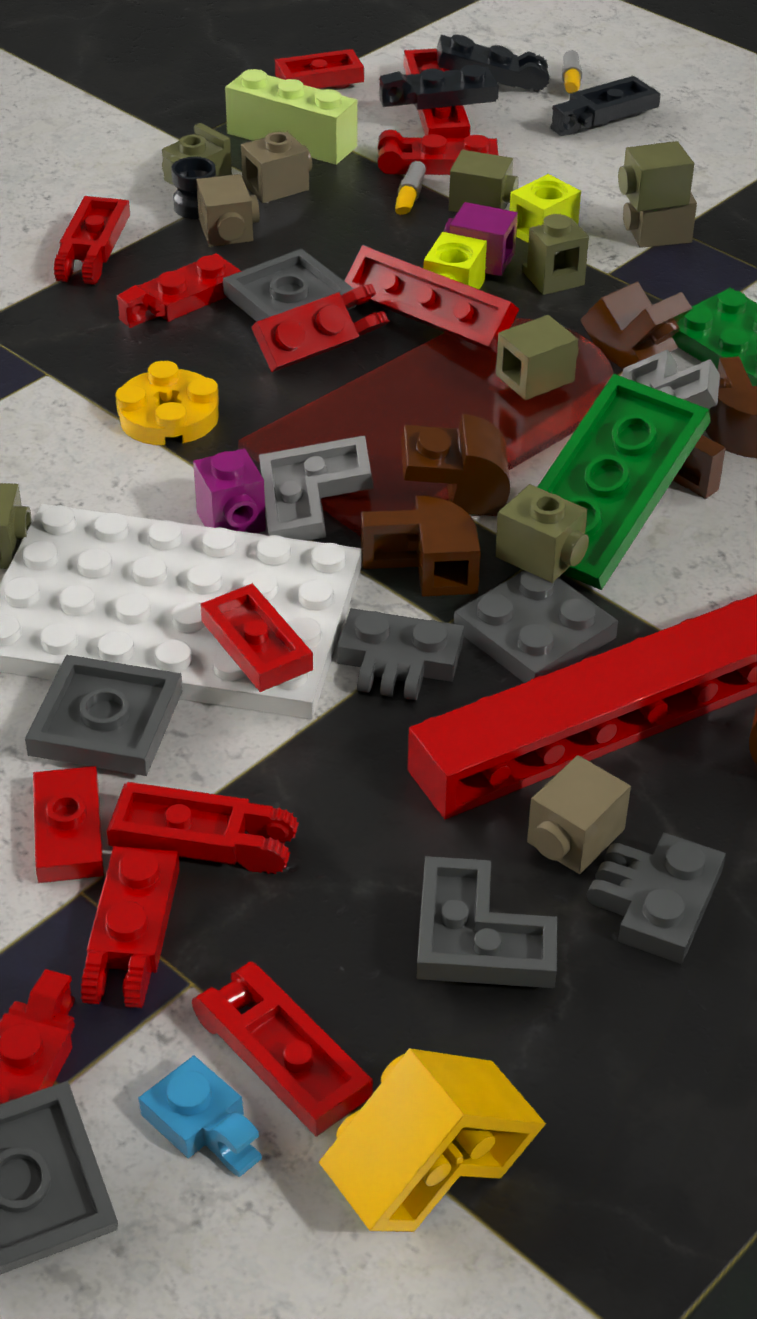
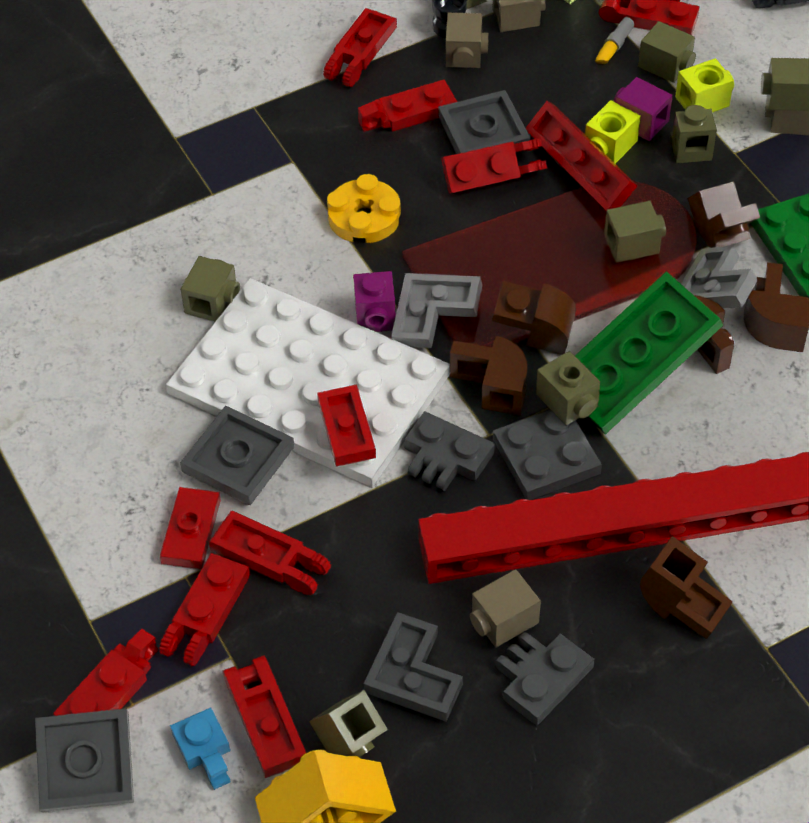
camera: 20 degrees right, 10 degrees up
none -> olive brick [309,690,388,757]

